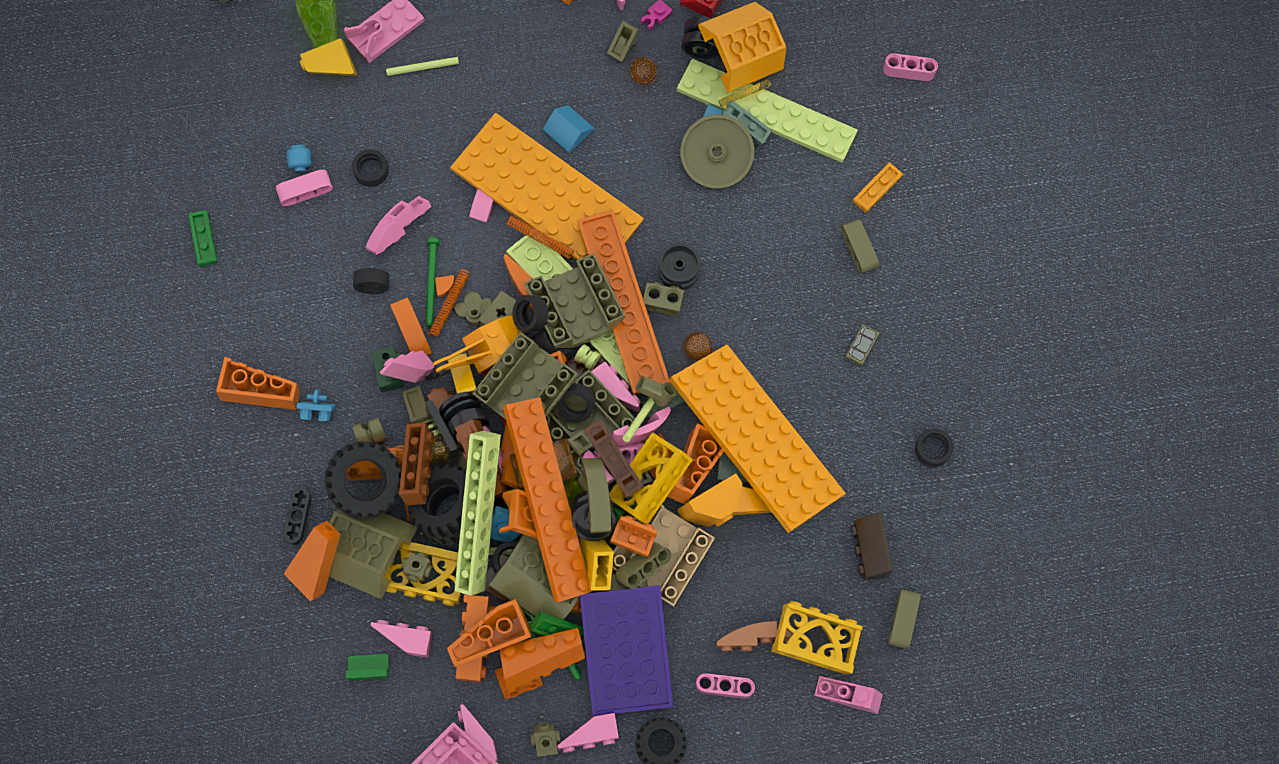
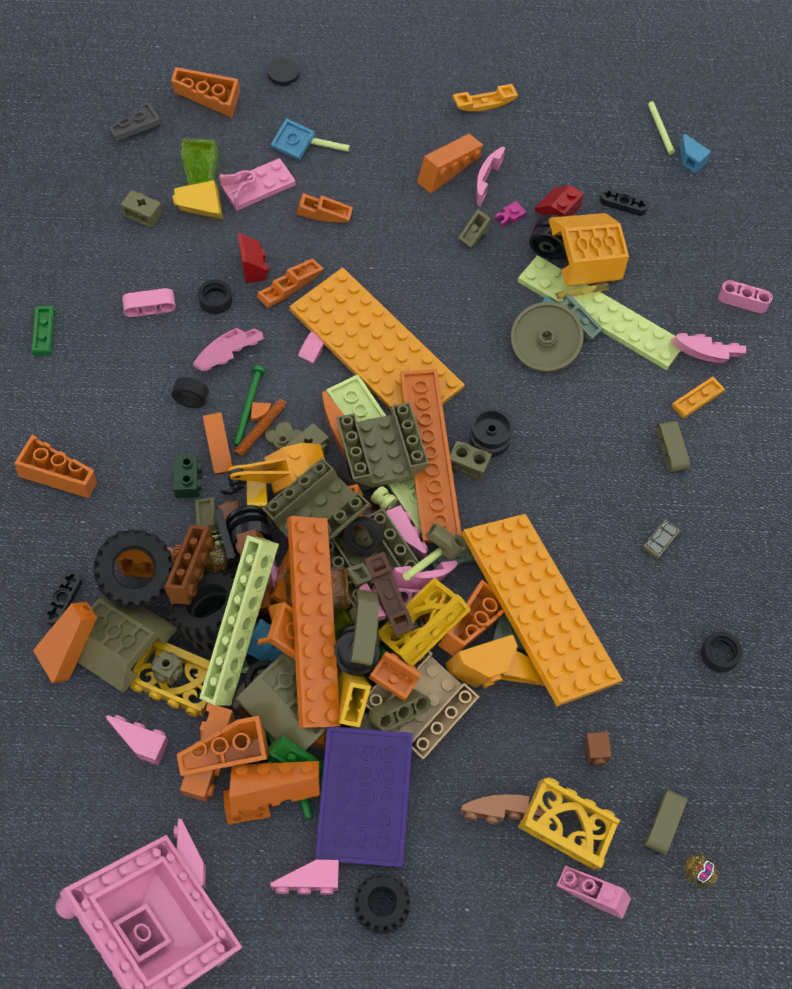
camera: 10 degrees right, 10 degrees down
dark azure head [286,145,312,173] -> none
dark azure hips [297,389,336,421] -> none
green panel [346,654,389,681] -> none
olive wheel [352,417,387,444] -> none
bright pink slope [380,350,434,383] -> none
yellowish green bar [386,57,459,76] -> none
orange piece [506,216,574,258] -> none
black tyre [512,295,548,332] -> none
olive brick [530,722,560,757] -> none
dark azure slope [543,105,594,153] -> none
clear orange hair [629,57,657,85] -> none
clear orange hair [683,332,712,361] -> none
bright pink beam [696,673,755,699] -> none
dark brown slope [851,512,893,581] -> none
none -> olive brick [120,190,163,228]
none -> red slope [238,233,269,283]
none -> orange slope [257,258,324,308]
none -> orange slope [296,193,353,223]
none -> dark orange brick [584,732,612,766]
none -> bright pink slope [670,333,746,363]
none -> clear yellow head [684,853,719,888]

